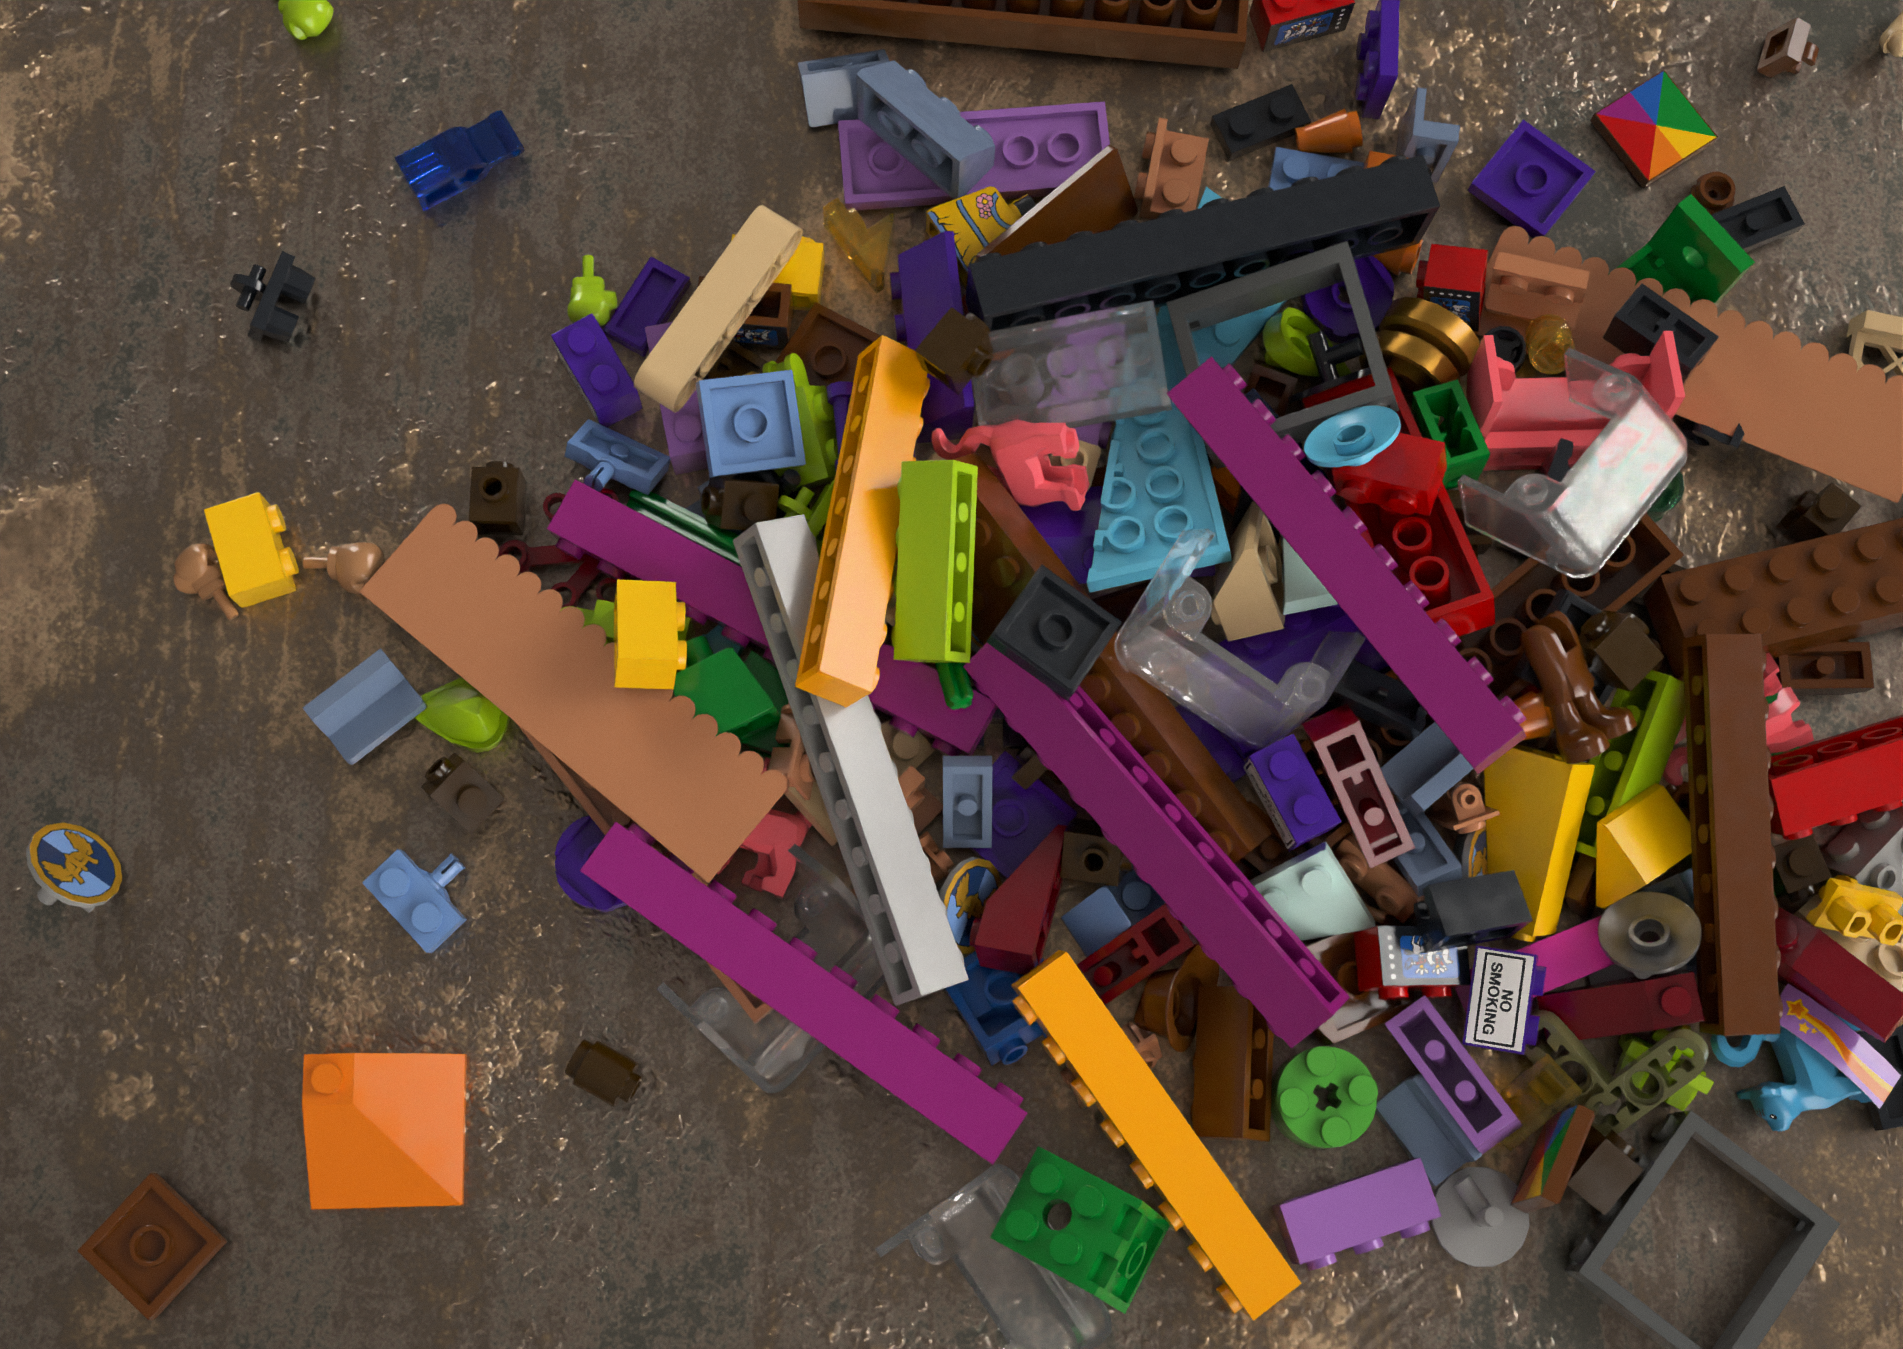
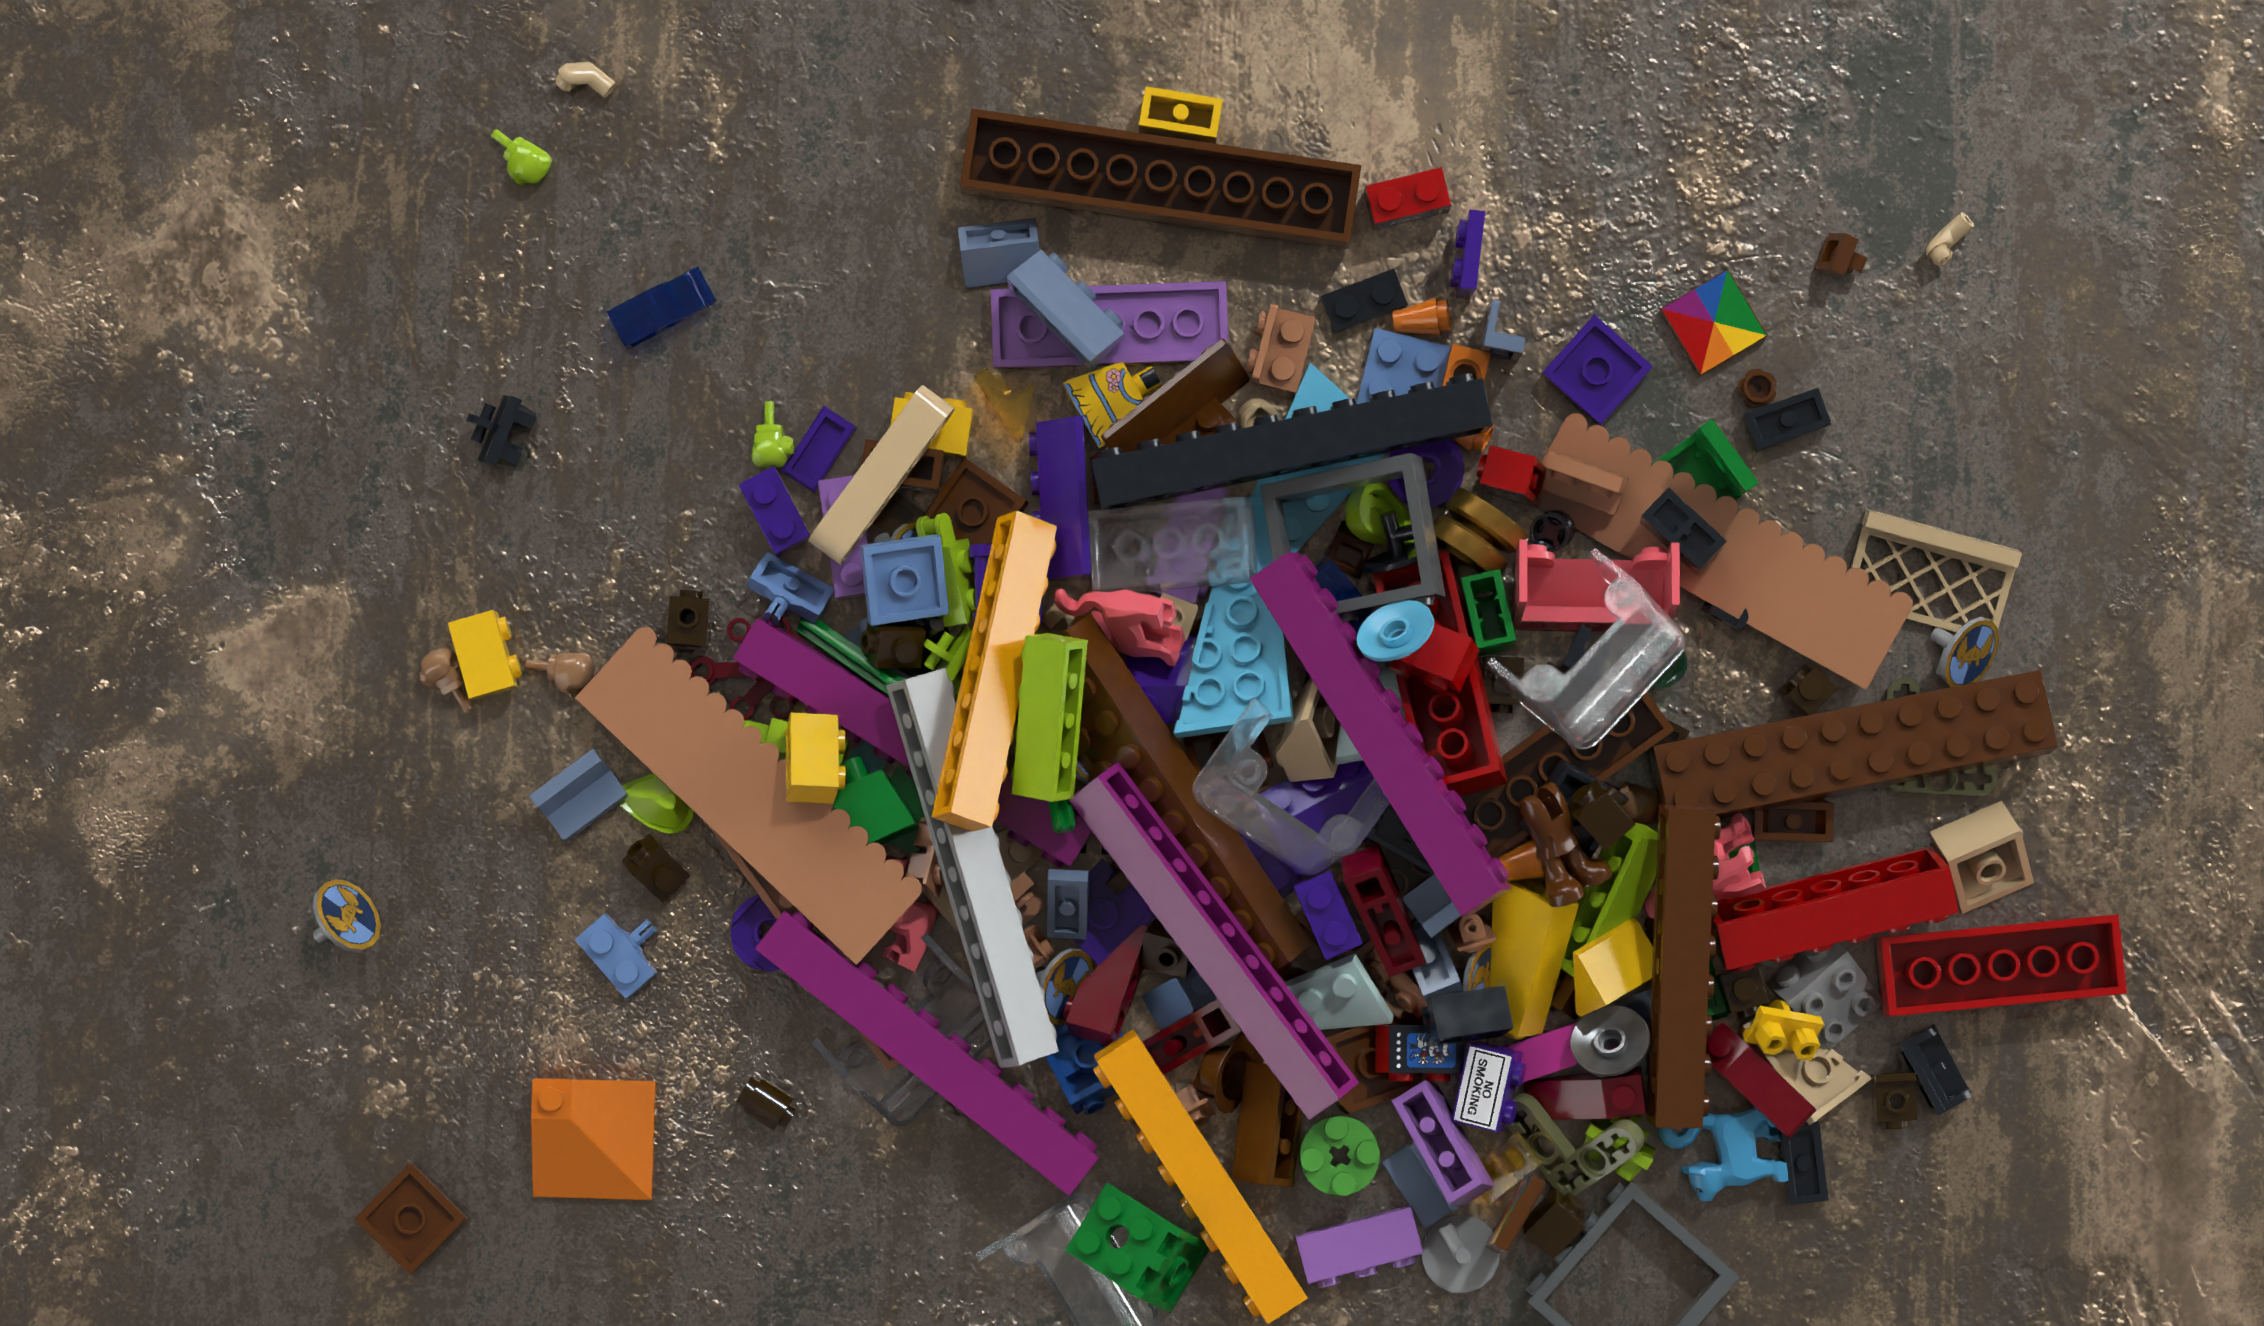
camera: 10 degrees right, 10 degrees up
dark brown brick [915,307,994,395] -> none
black plate [986,564,1122,701] -> none
clear yellow wheel [1524,314,1576,374] -> none
medium lavender sticker [1780,984,1901,1109] -> none

